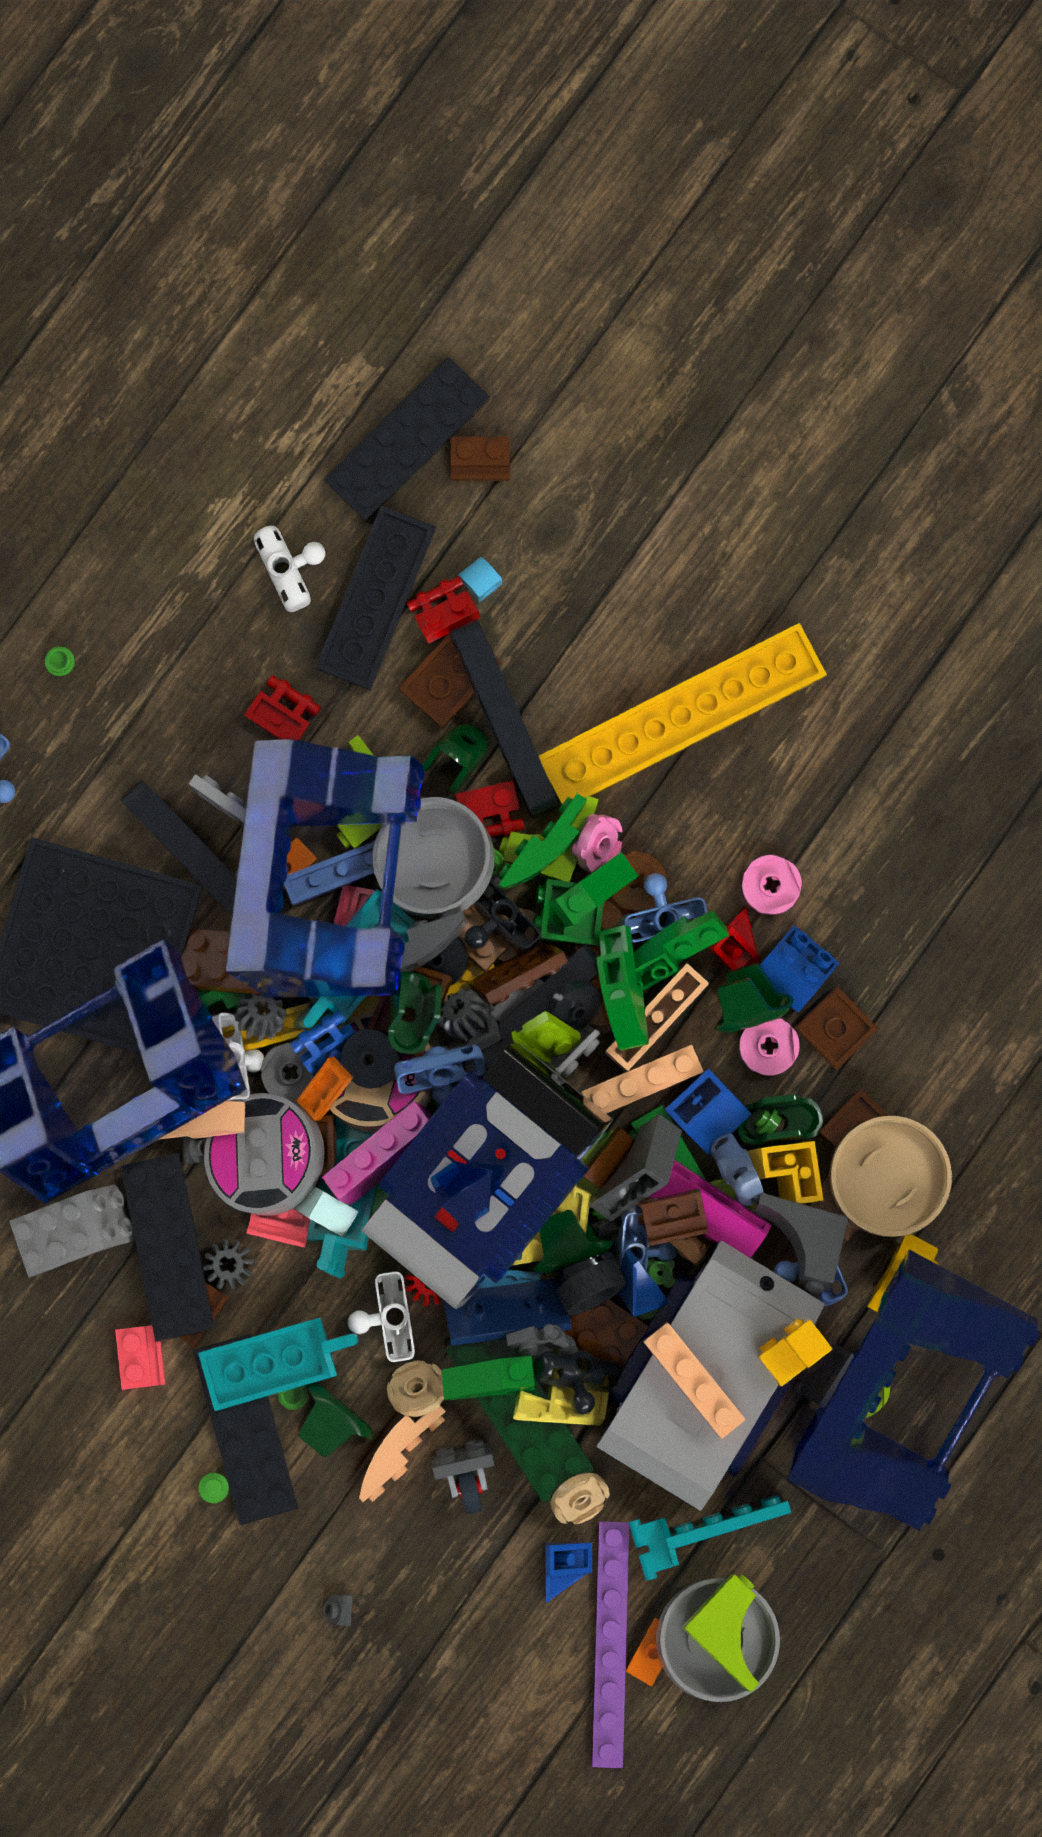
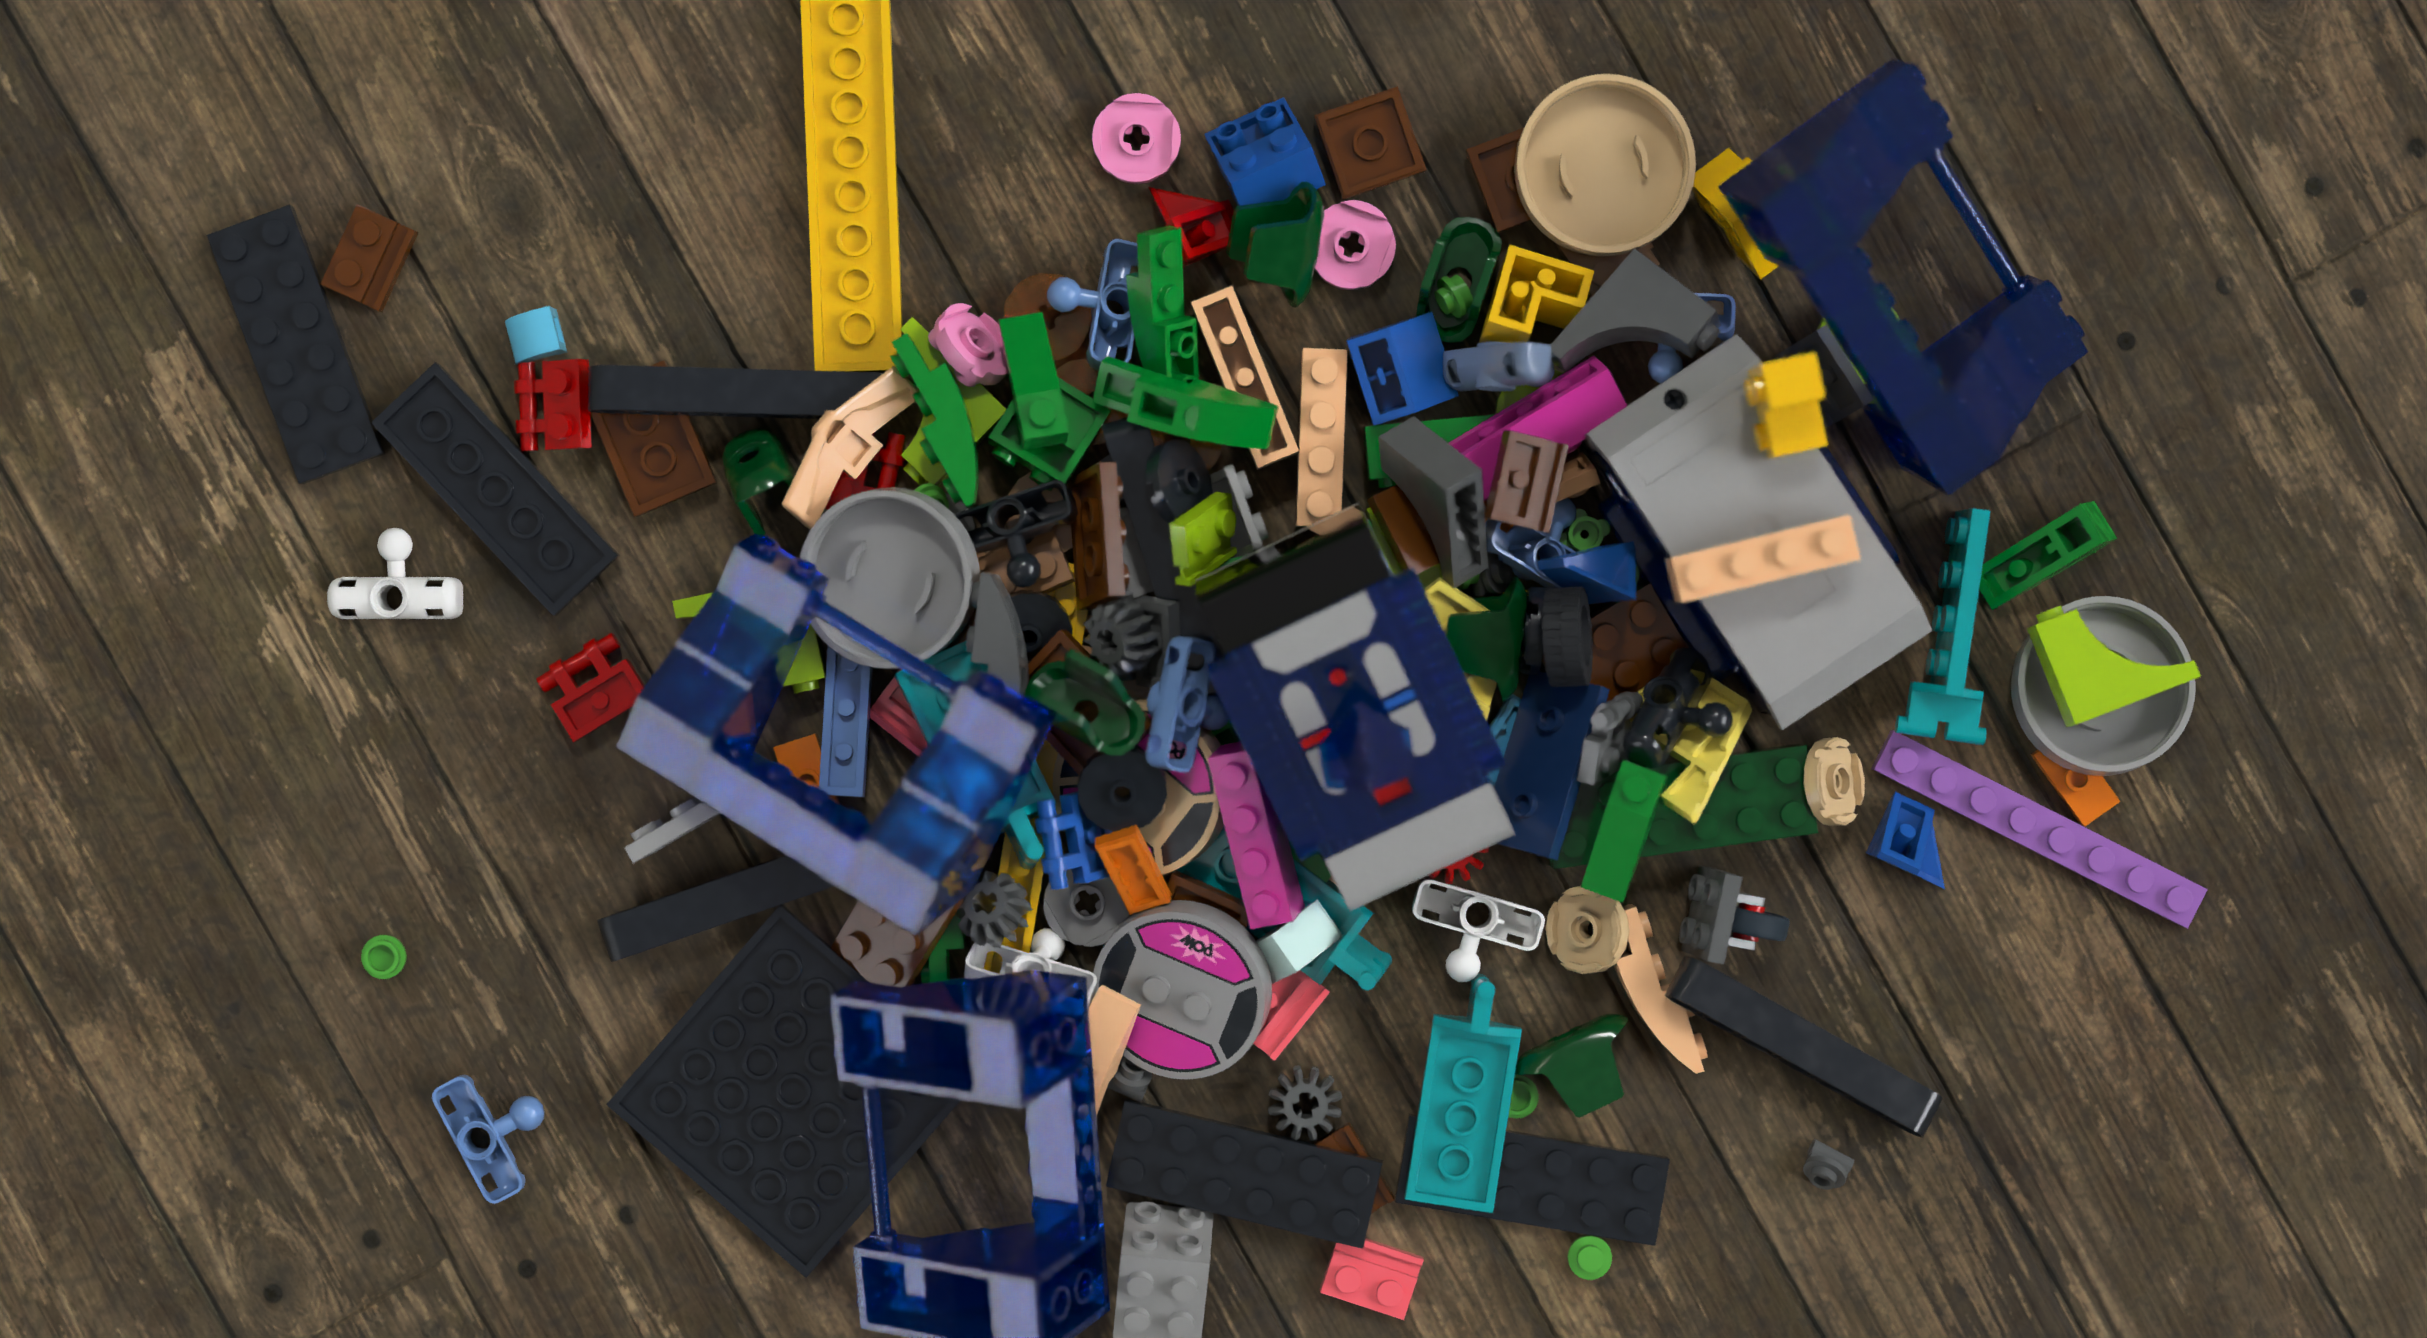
camera: 65 degrees left, 5 degrees up
none -> light nougat plate [782,366,919,530]
none -> black beam [1665,955,1943,1138]
none -> green slope [1979,501,2117,610]

